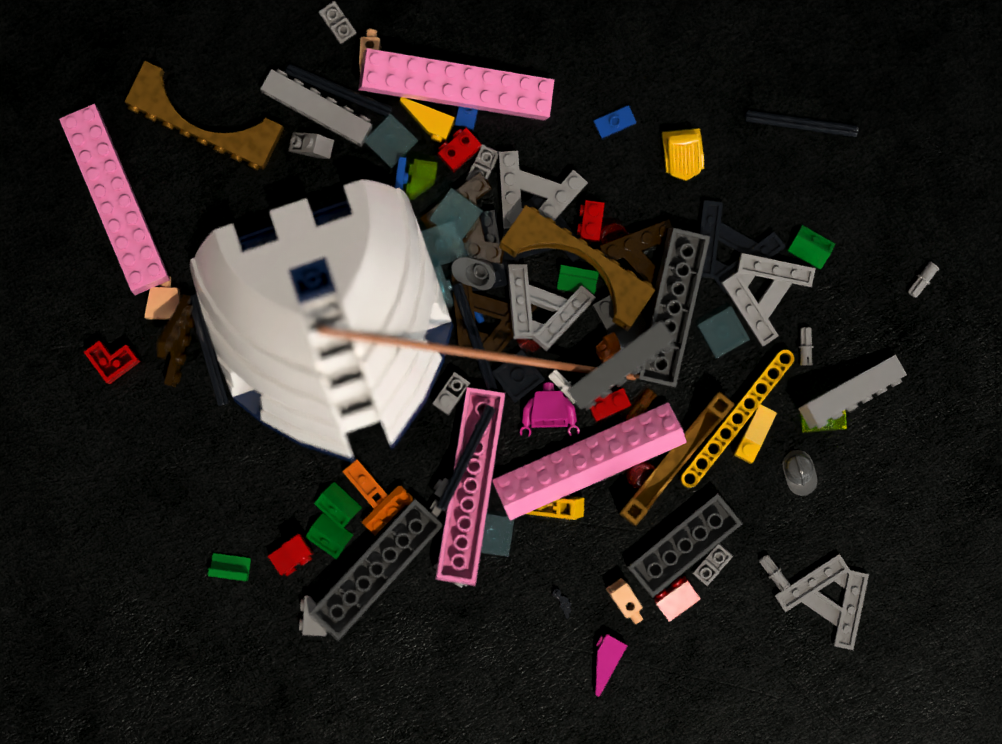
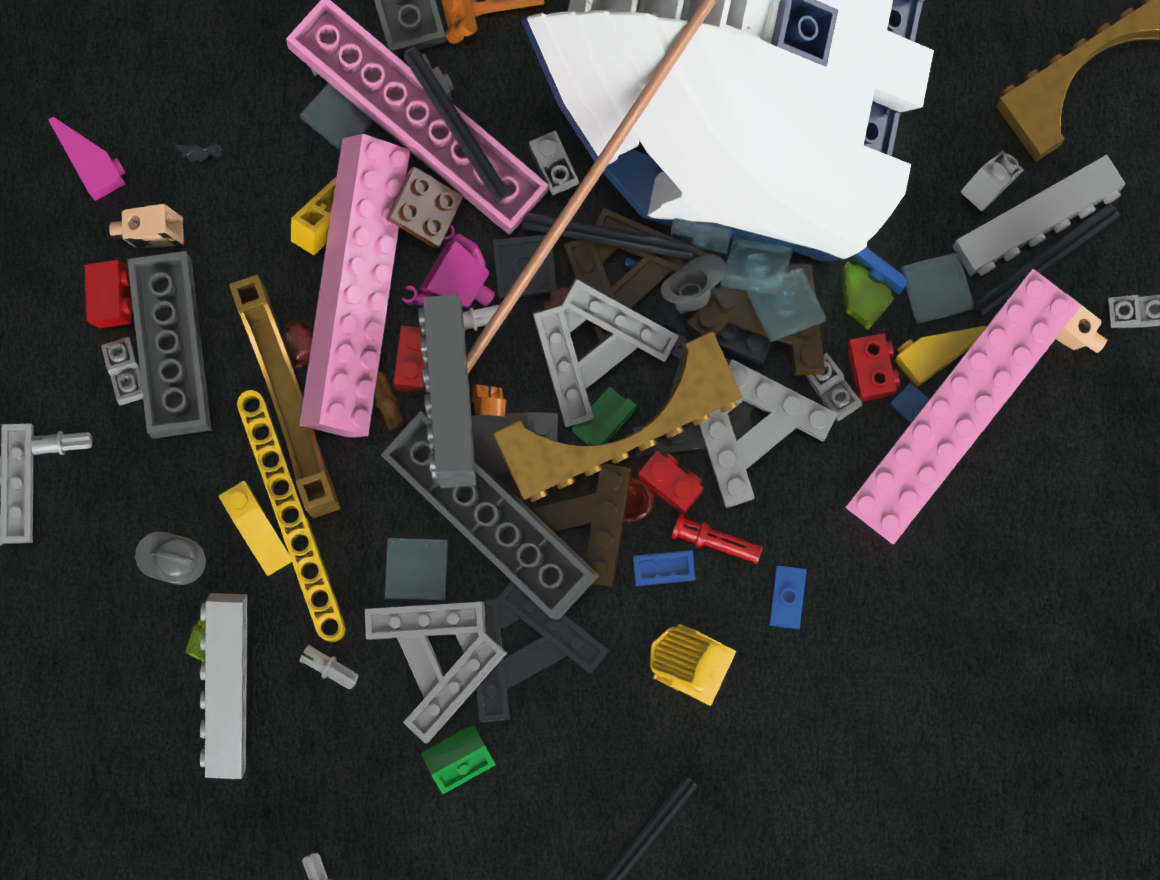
camera: 125 degrees right, 5 degrees down
none -> plate [386,167,463,248]
none -> blue plate [633,550,695,586]
none -> red pin [671,513,763,564]

